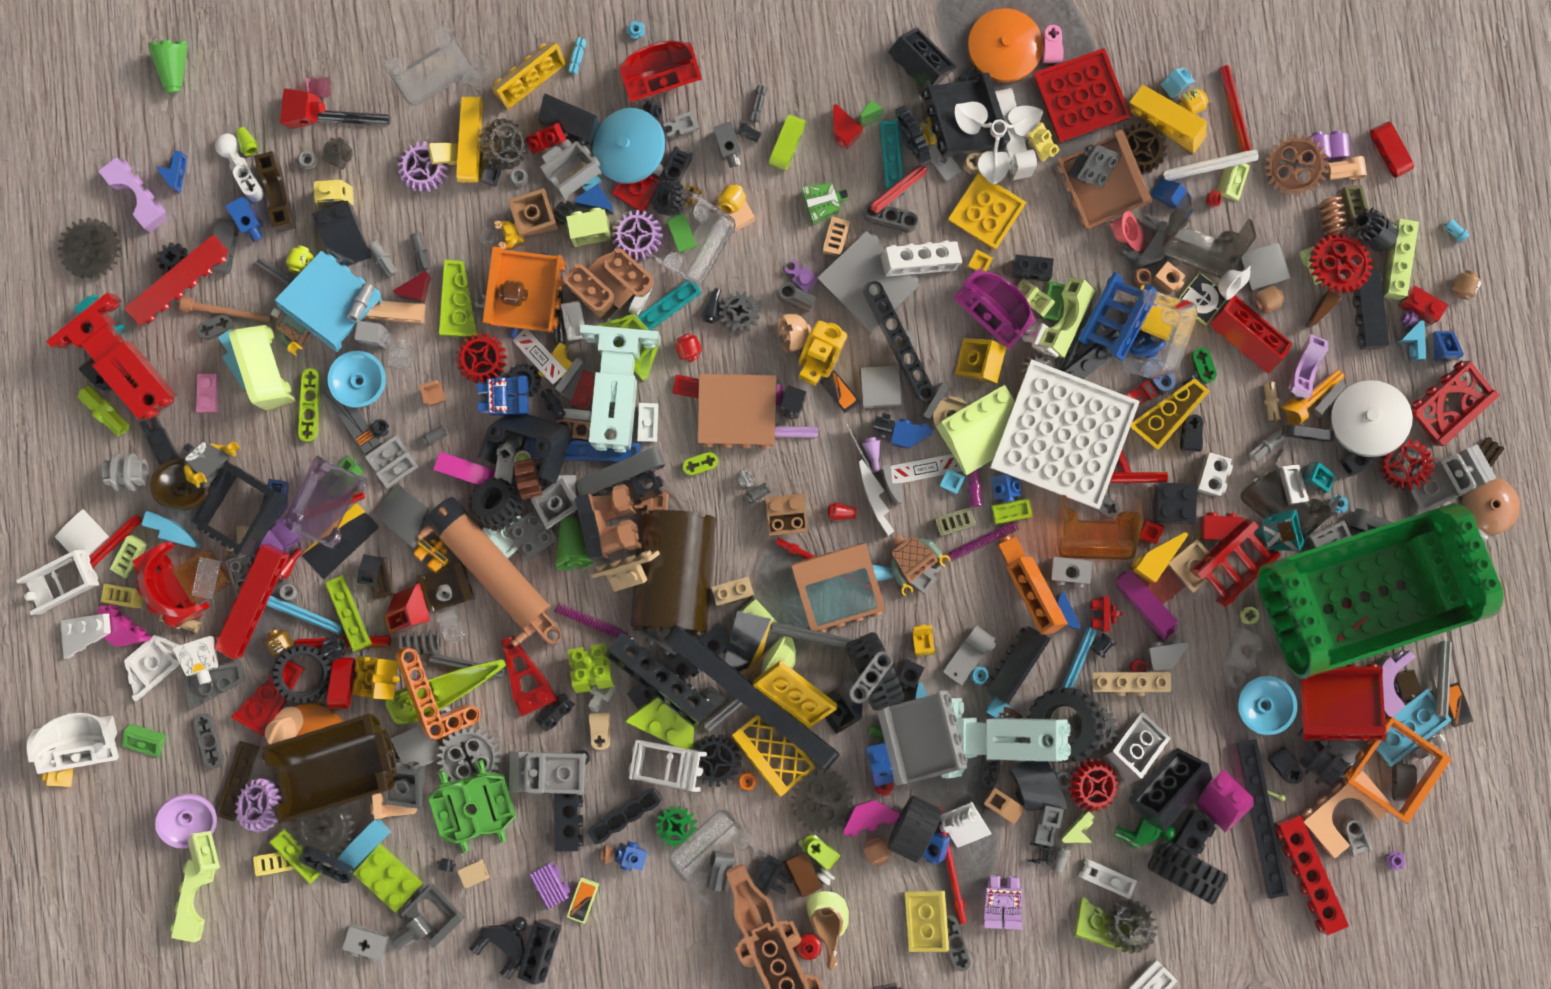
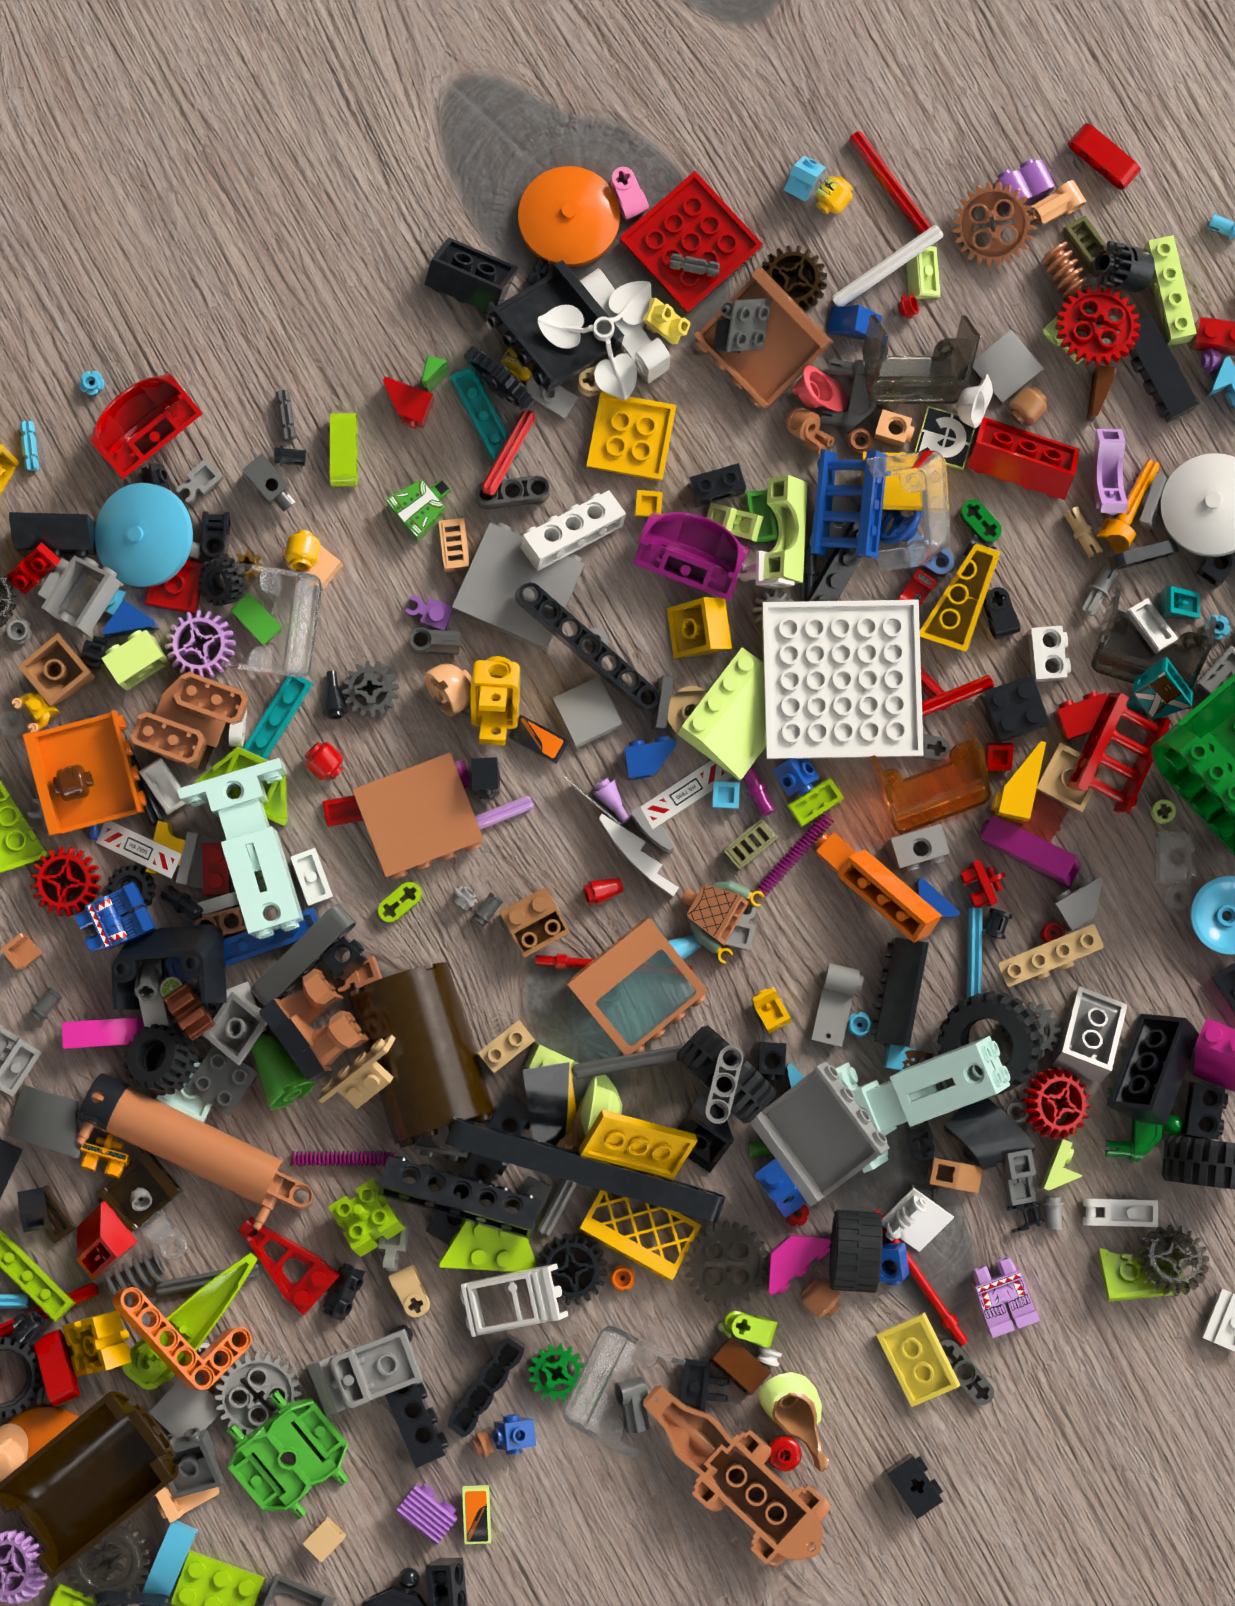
camera: 30 degrees left, 0 degrees up
black plate [437,858,456,872] -> none
black gear [873,413,895,438] -> none
yellow wedge [1129,84,1207,154] -> none
none -> dark grey axle [669,253,720,277]
none -> nougat piece [785,407,834,455]

